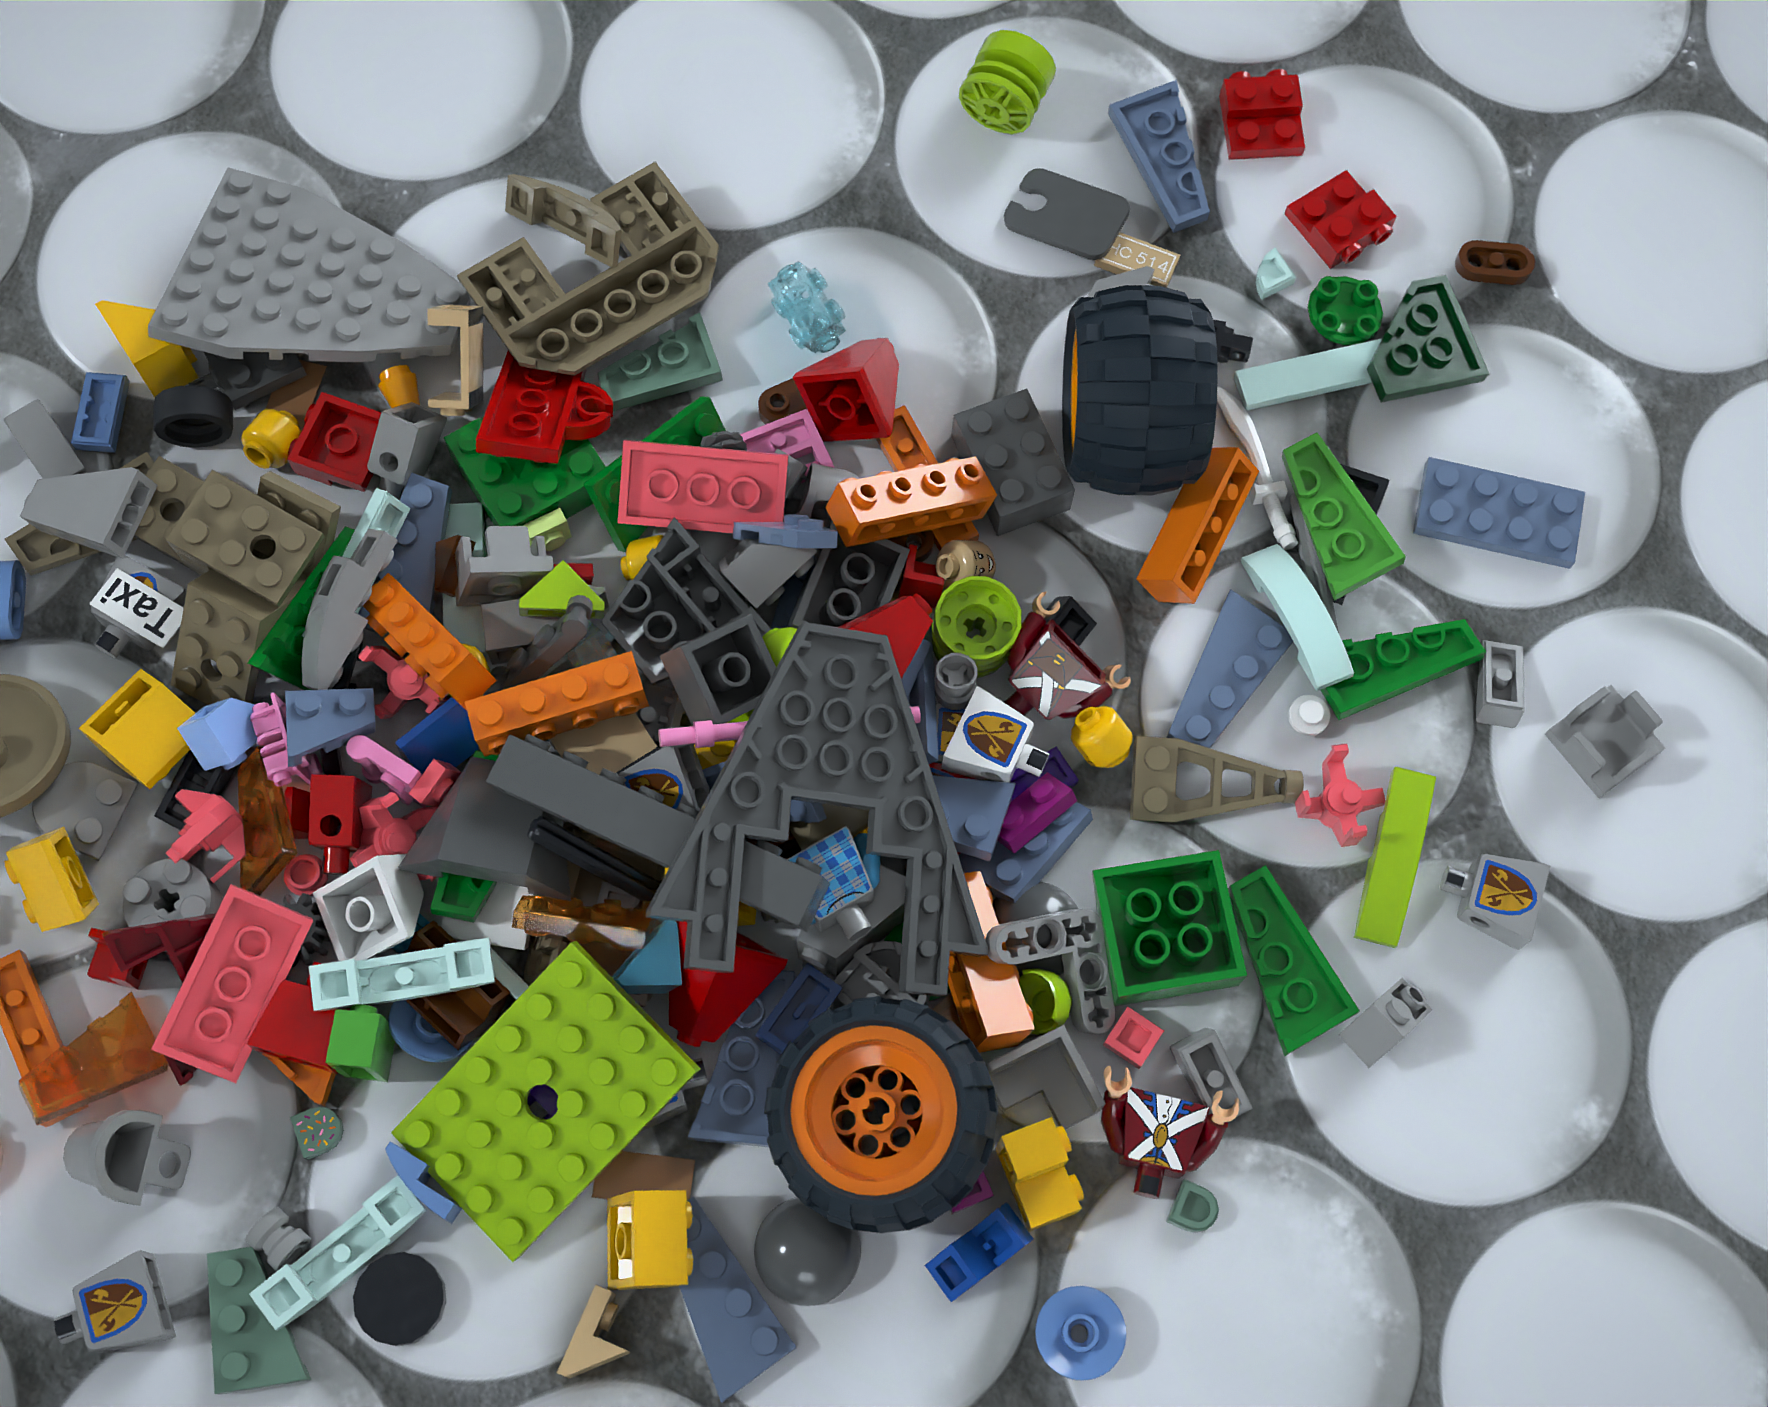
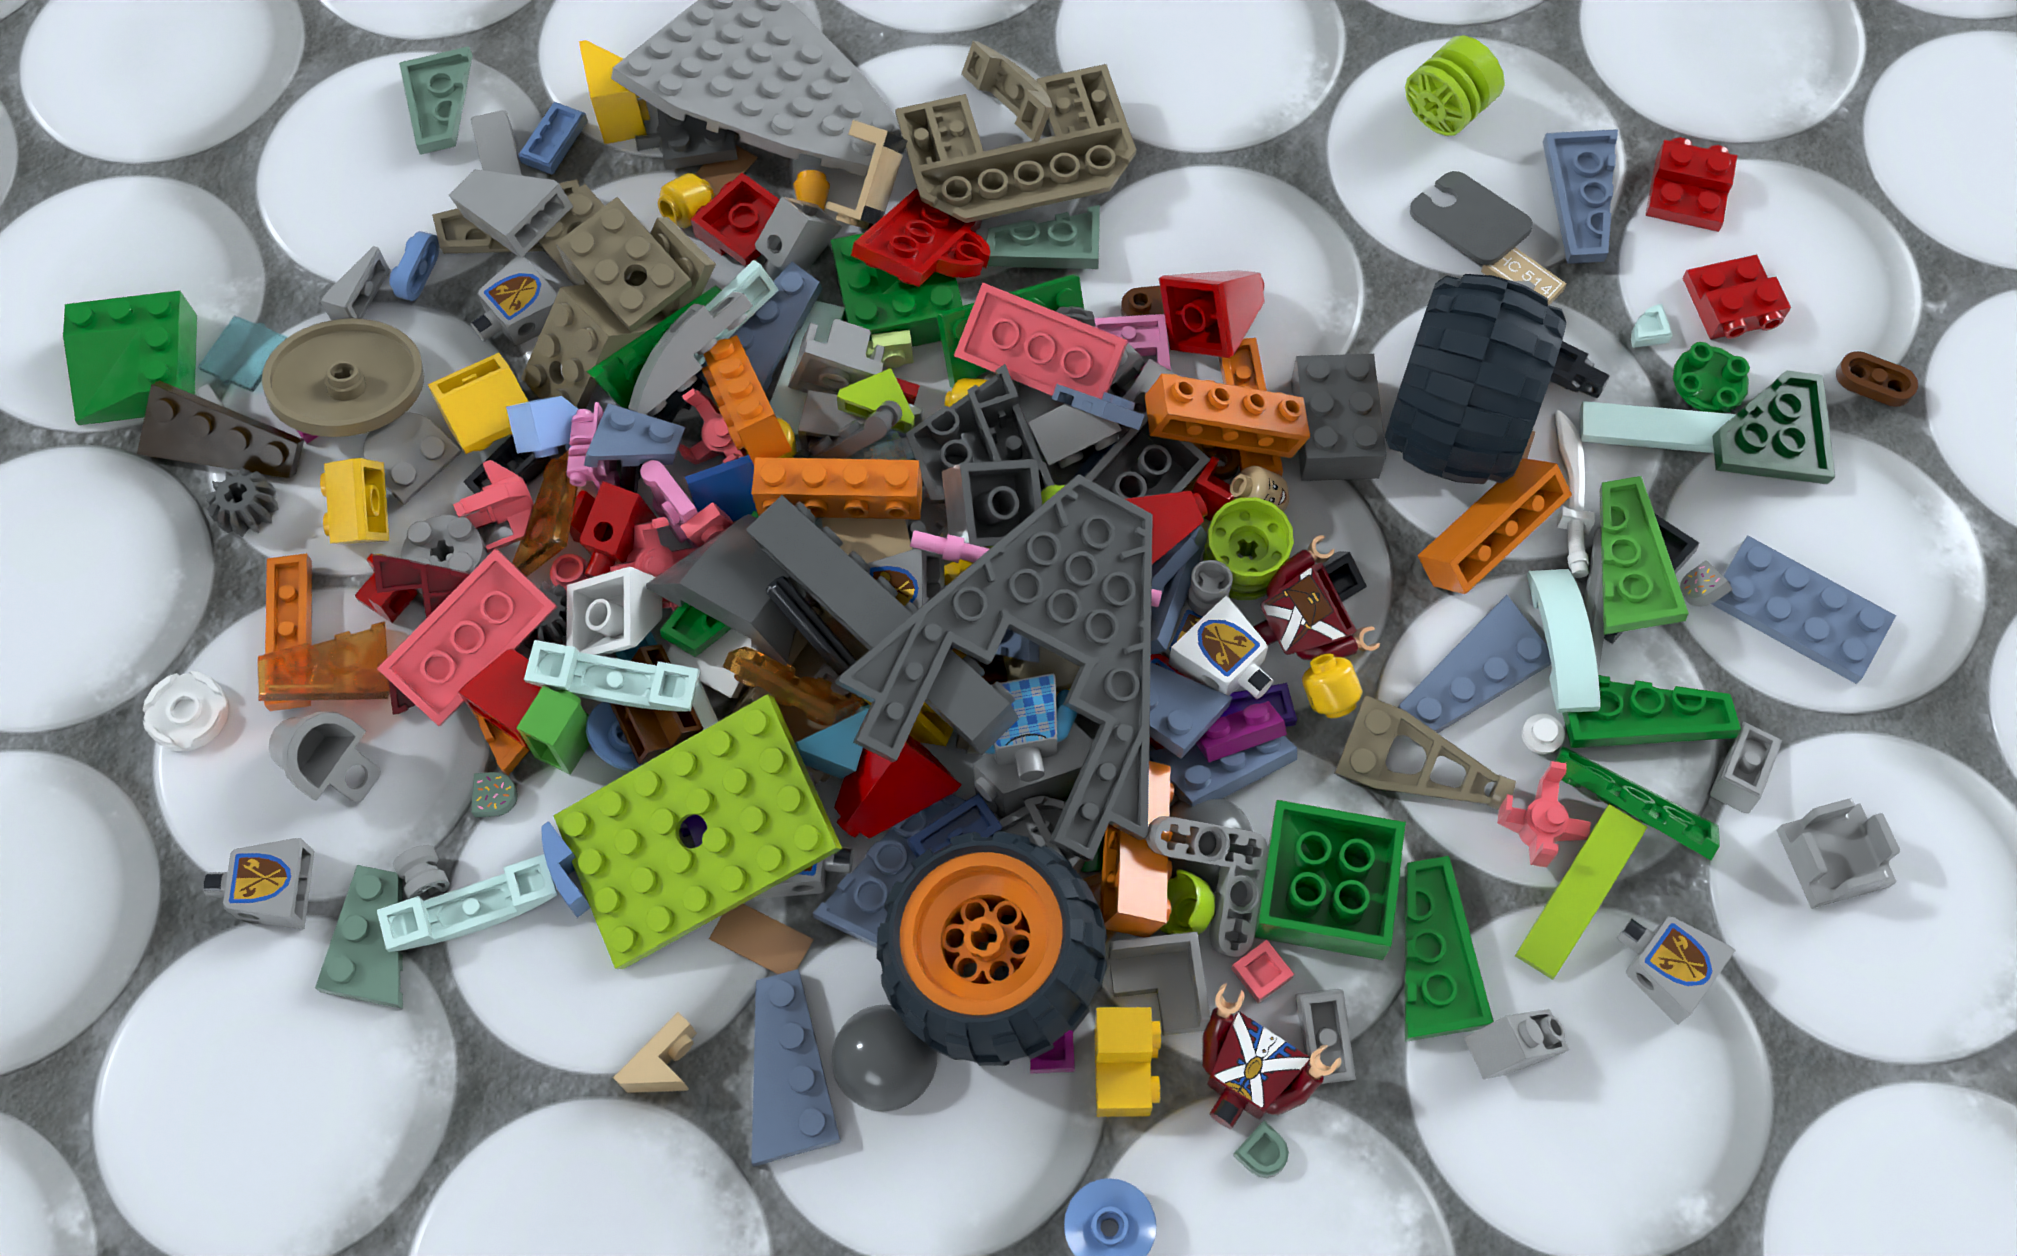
camera: 25 degrees right, 5 degrees down
white sticker [90,568,184,648] -> none
black tyre [153,385,233,448] -> none
black tile [353,1252,446,1347] -> none
reddish brown piece [435,535,476,597] -> none
yellow slope [607,1190,693,1290] -> none
clear light blue brick [768,261,846,353] -> none
blue slope [925,1202,1034,1302] -> none
none -> green wing [1555,746,1720,861]
none -> light grey tile [1680,560,1733,607]

